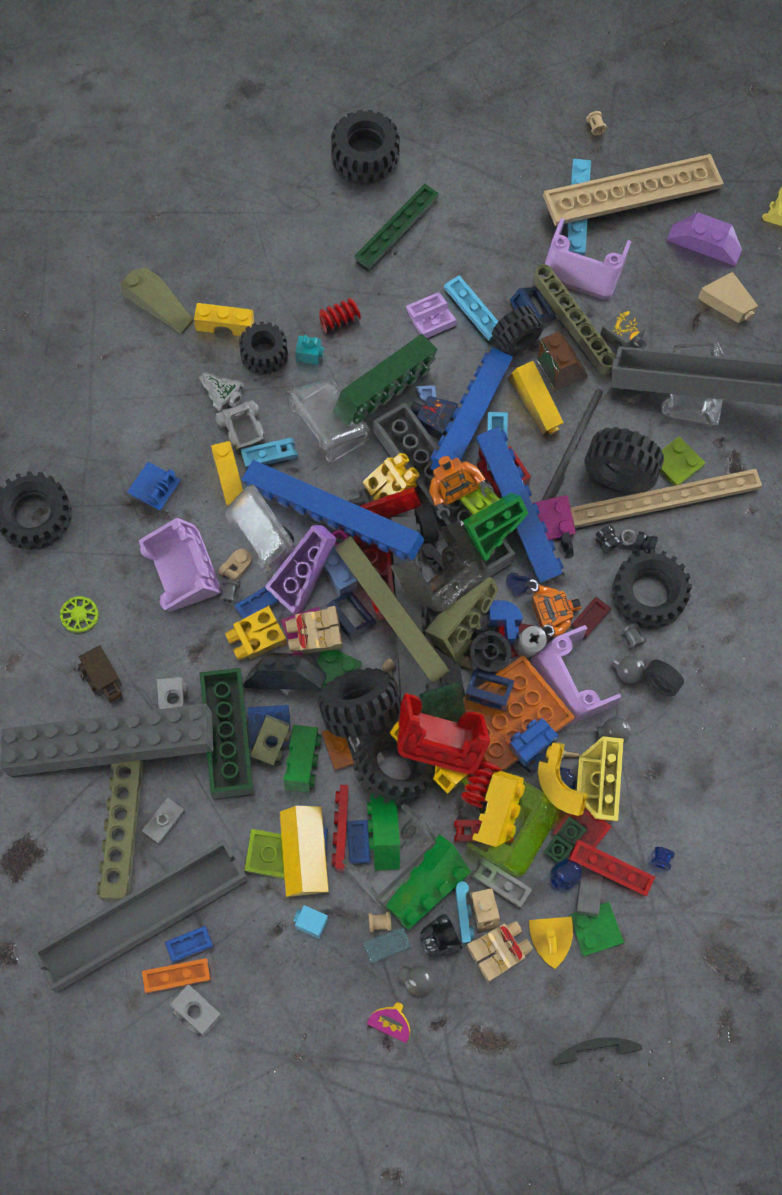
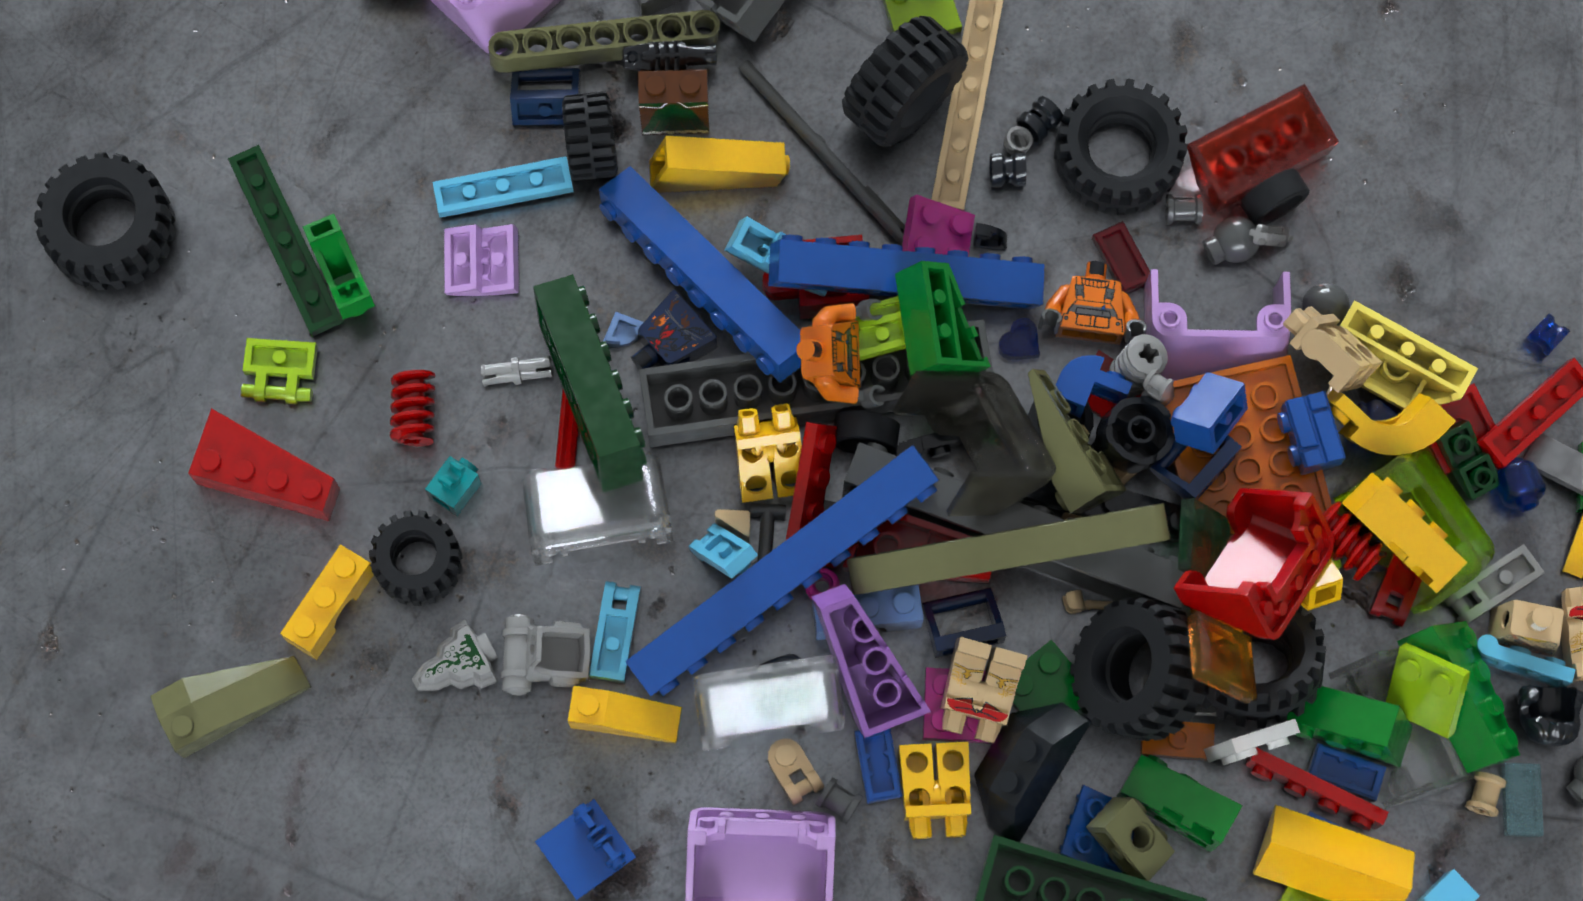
camera: 65 degrees left, 5 degrees up
none -> red wedge [188,408,340,521]
none -> lime plate [241,338,318,405]
none -> green arch [303,214,375,320]
none -> light grey pin [481,355,553,387]
none -> black hinge [622,41,717,71]
none -> medium azure plate [688,523,758,579]
none -> tan slope [715,509,751,544]
none -> light grey bar [1143,368,1174,406]
none -> brick [1171,372,1248,454]
none -> clear red slope [1187,84,1339,214]
none -> clear orange tile [1187,610,1257,704]
none -> white plate [1204,719,1300,766]
none -> light grey axle [1249,224,1293,247]
none -> tan hips [1283,306,1382,393]
none -> lime plate [1386,642,1471,739]

